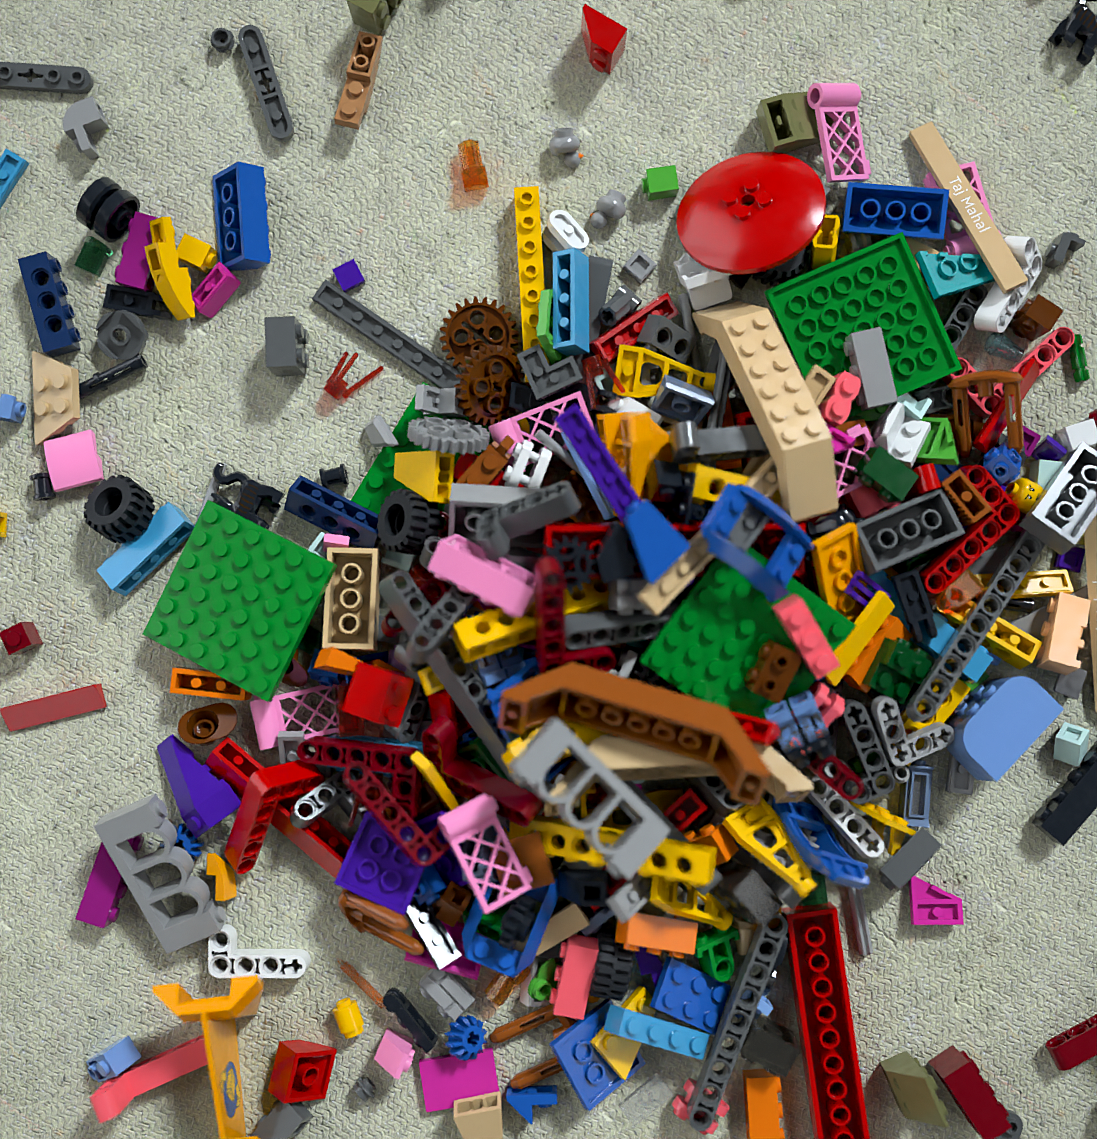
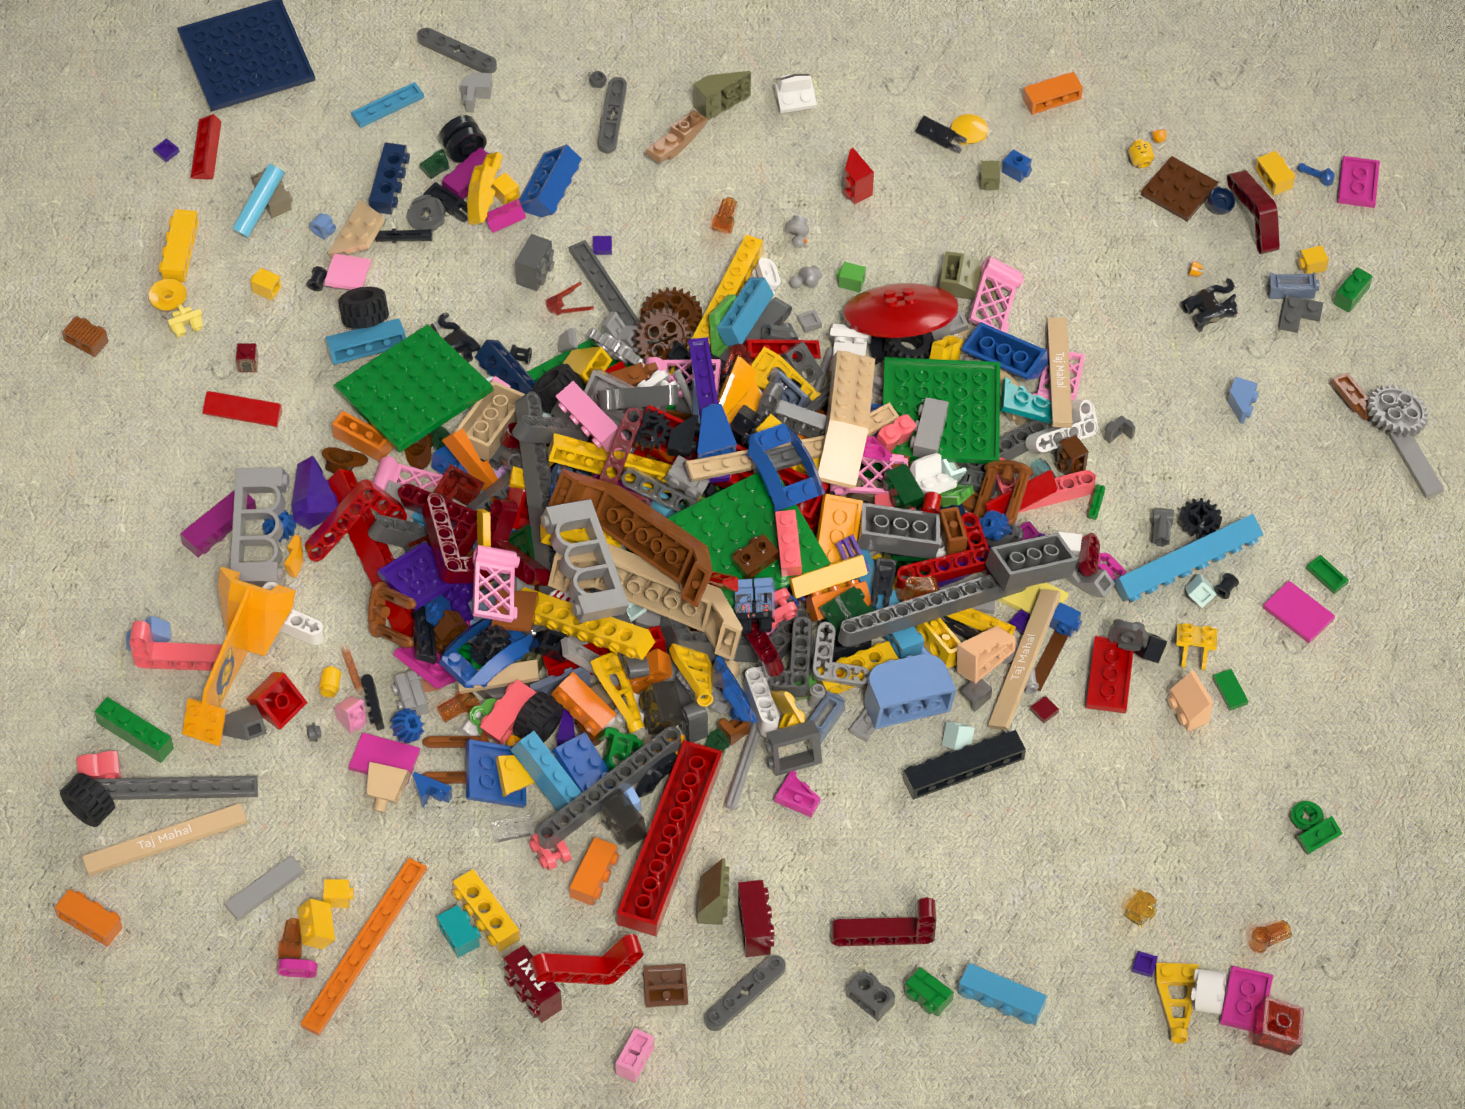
camera: 25 degrees right, 30 degrees down
red slope [342,661,415,728] -> none
dark grey plate [517,344,583,401] -> none

